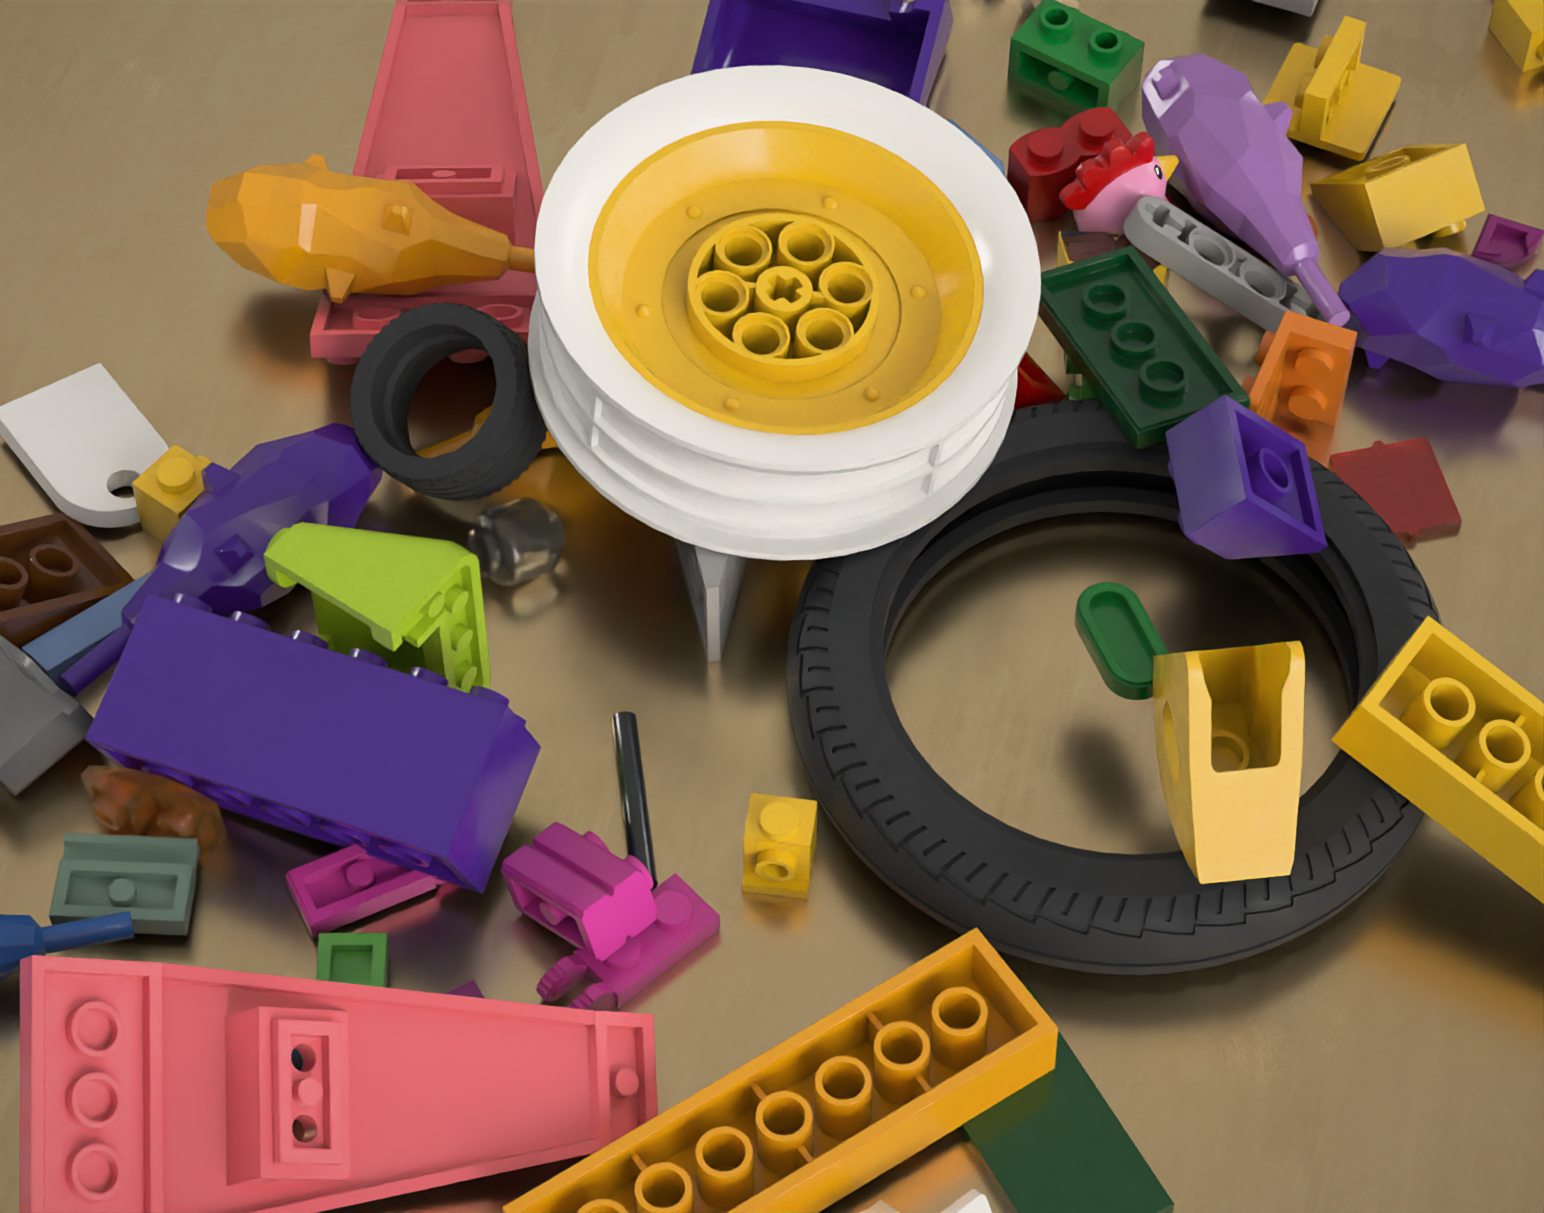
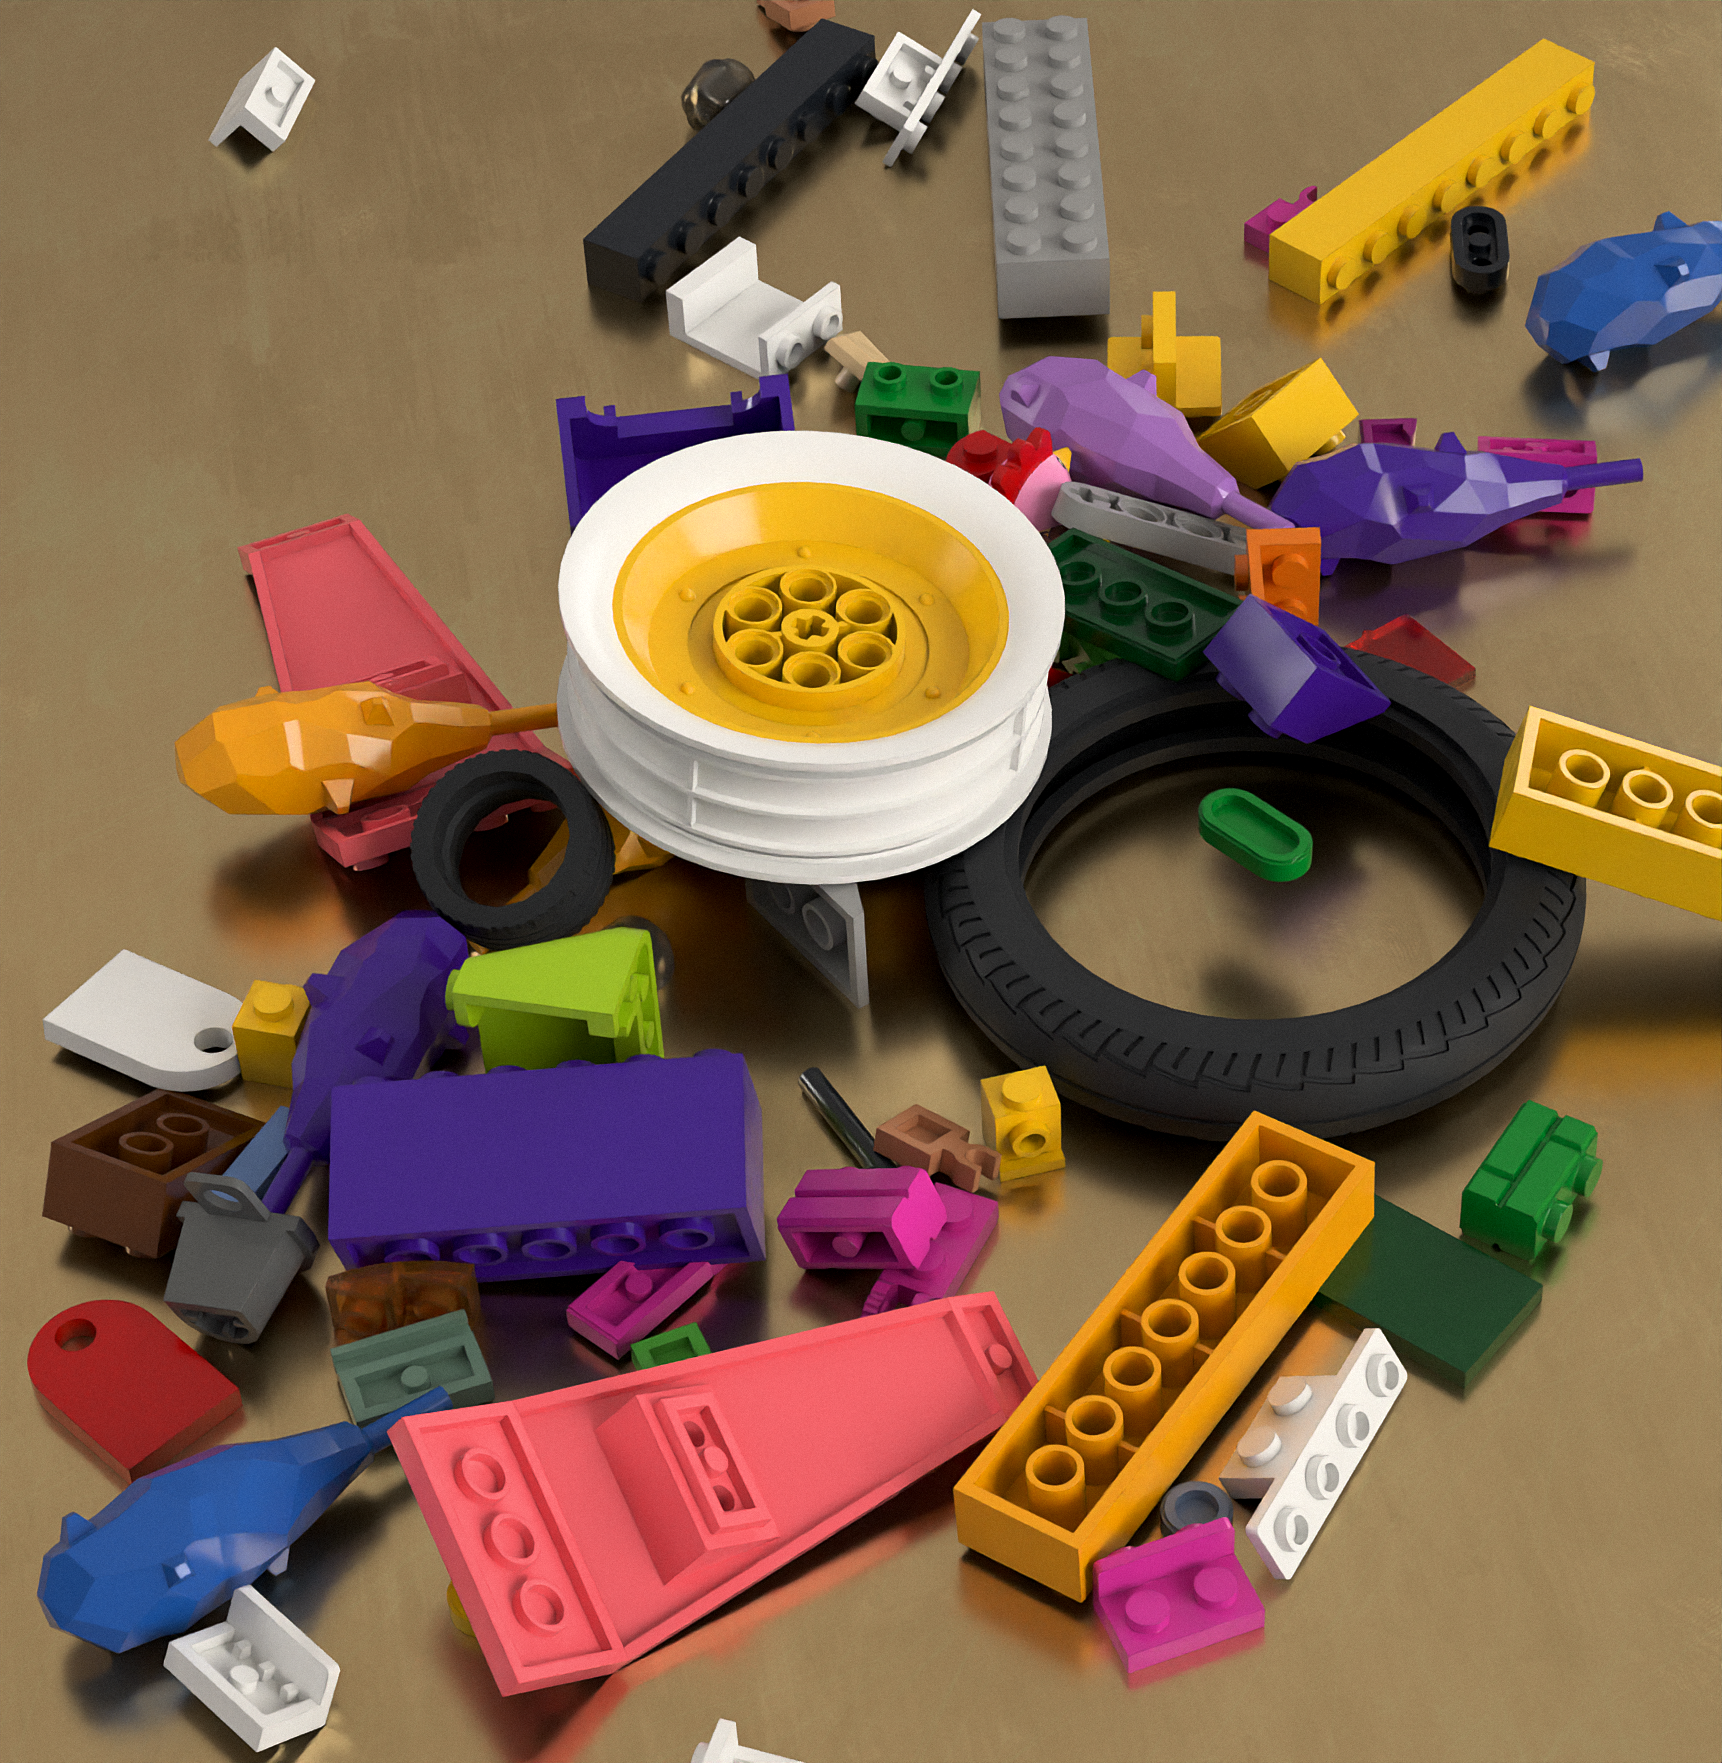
camera: 20 degrees left, 10 degrees down
yellow piece [1153,641,1305,884] -> none
none -> nougat plate [873,1104,1002,1193]
none -> green brick [1459,1100,1603,1262]

